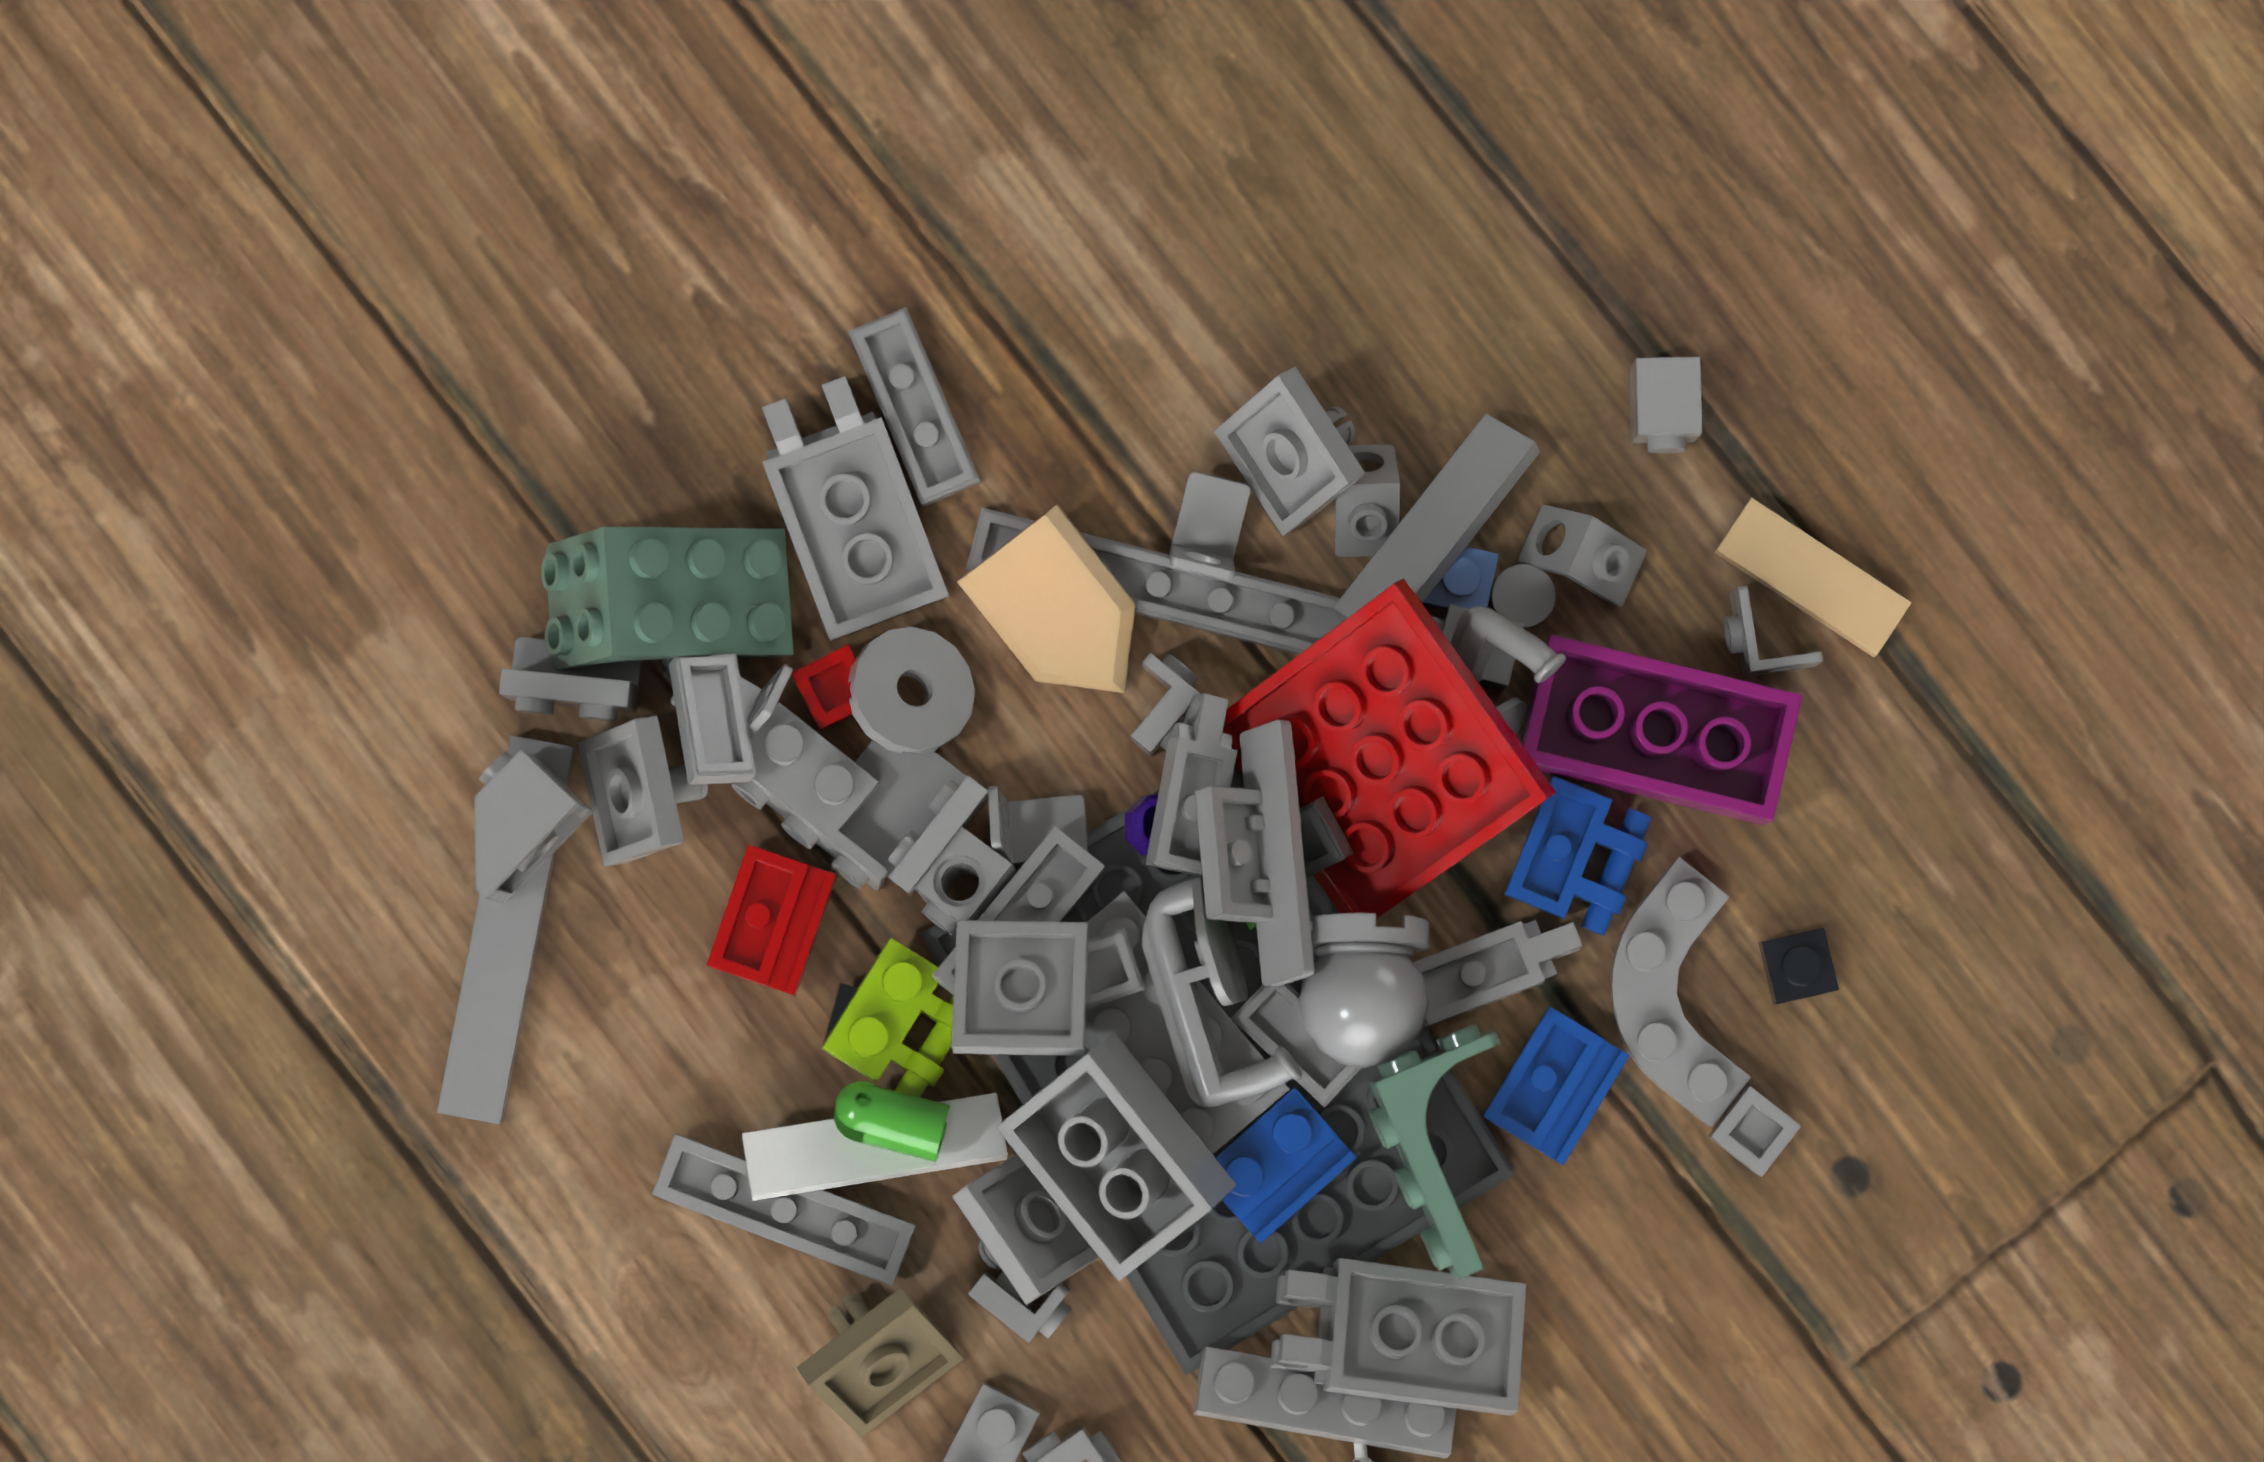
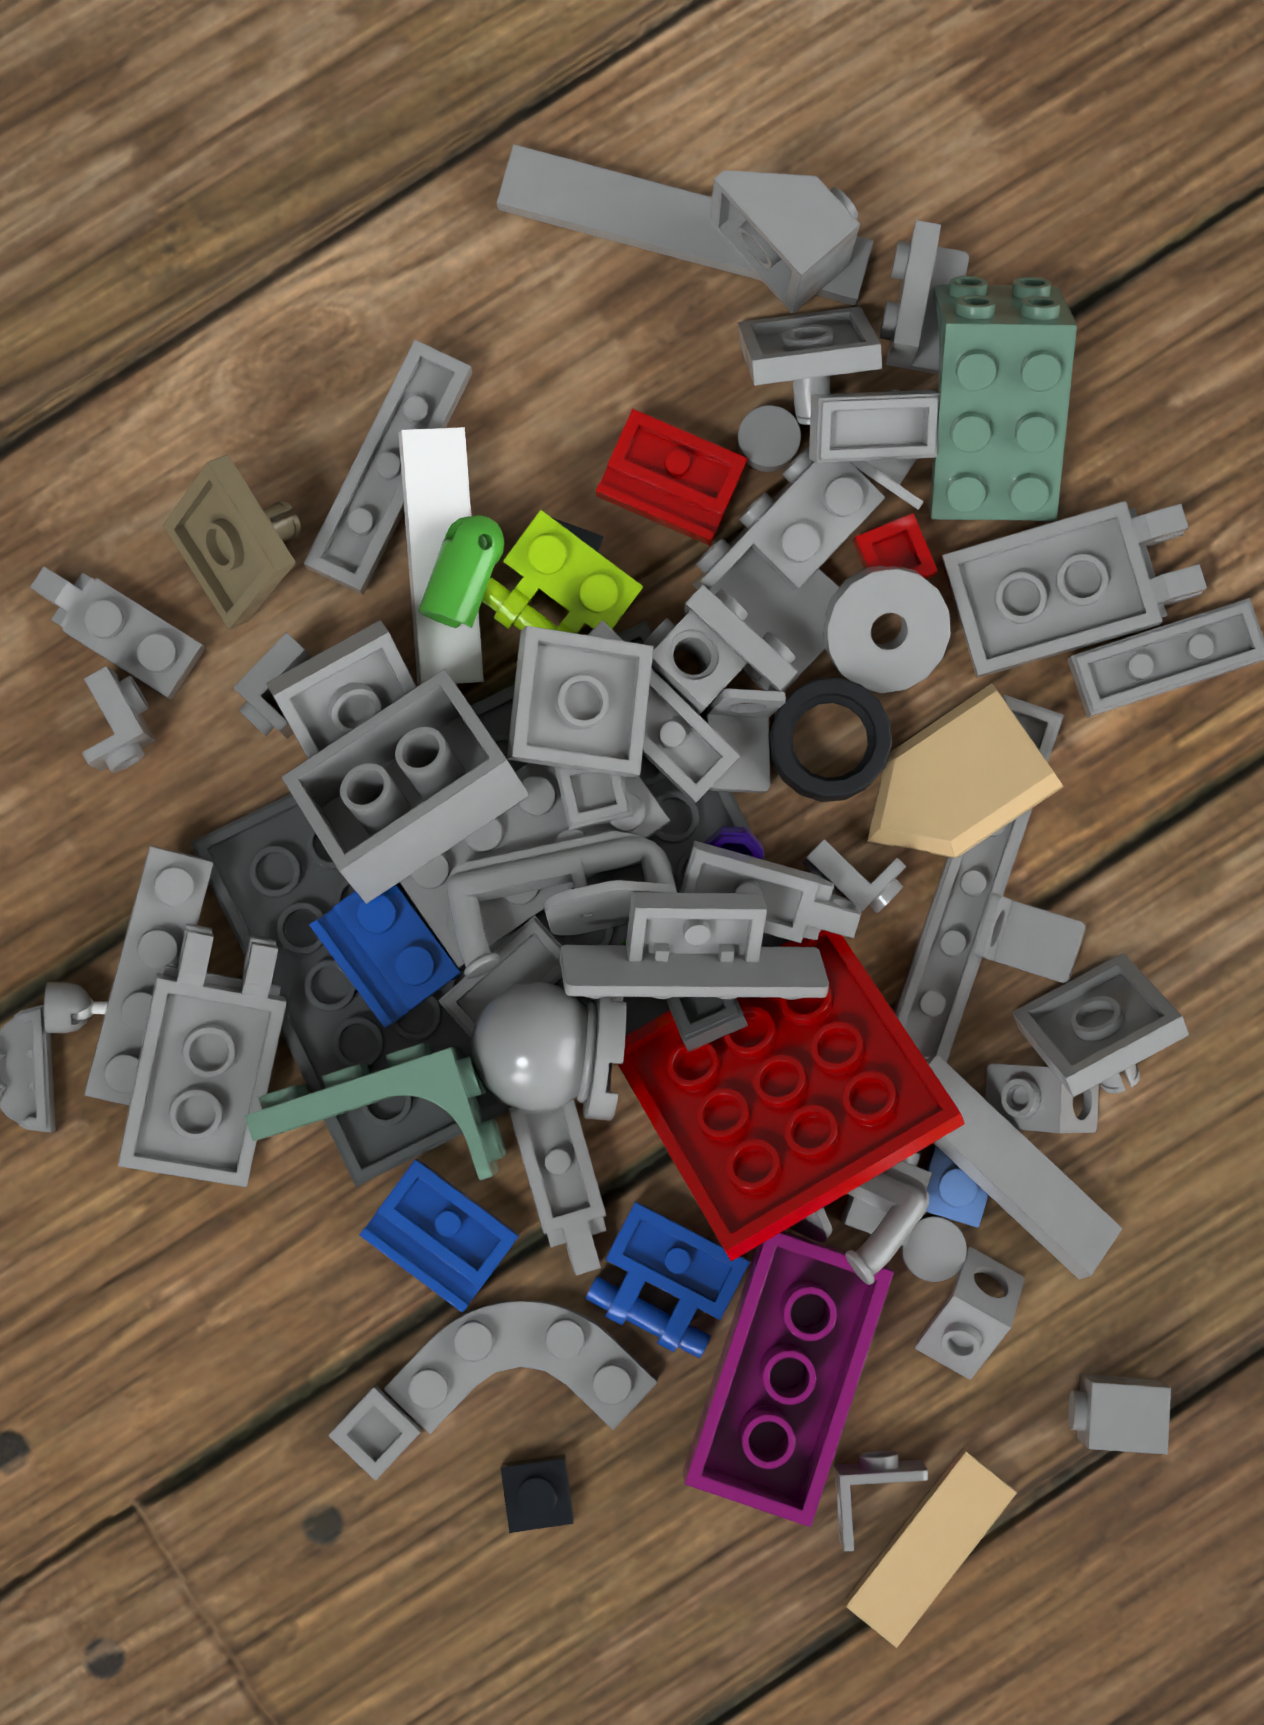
camera: 90 degrees right, 0 degrees up
none -> light grey tile [737,405,801,472]
none -> black tyre [769,678,892,802]

